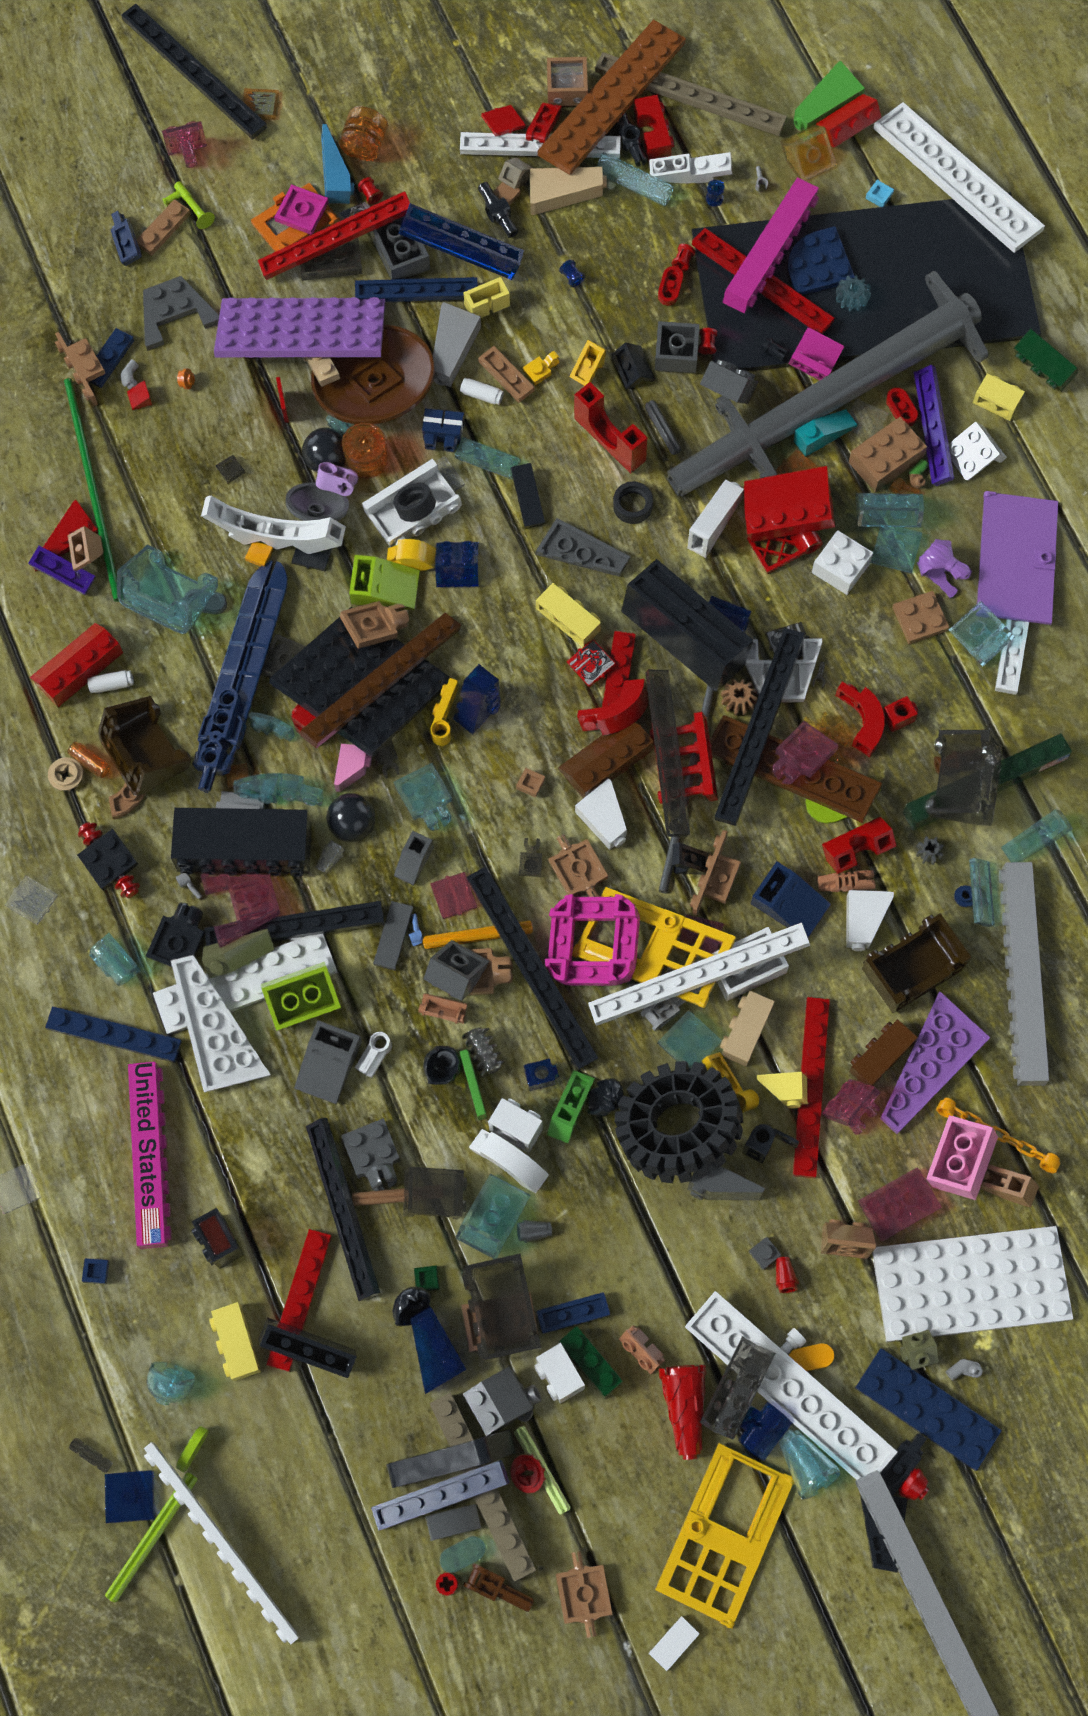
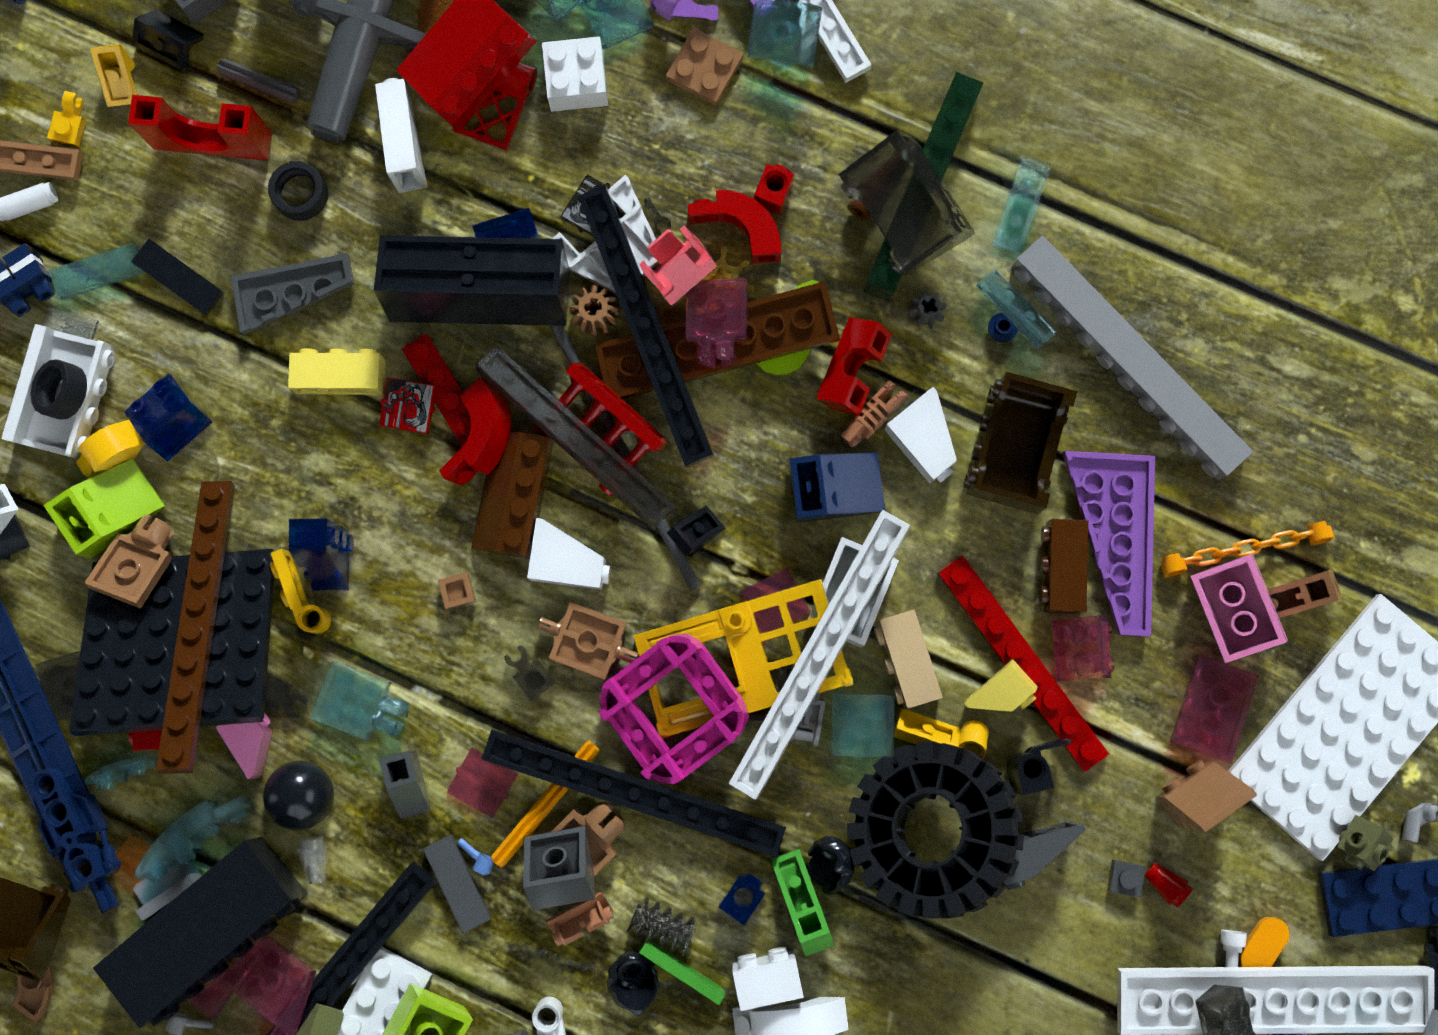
camera: 40 degrees left, 10 degrees up
medium nougat bracket [690,830,741,916] -> none
none -> coral panel [639,225,717,306]

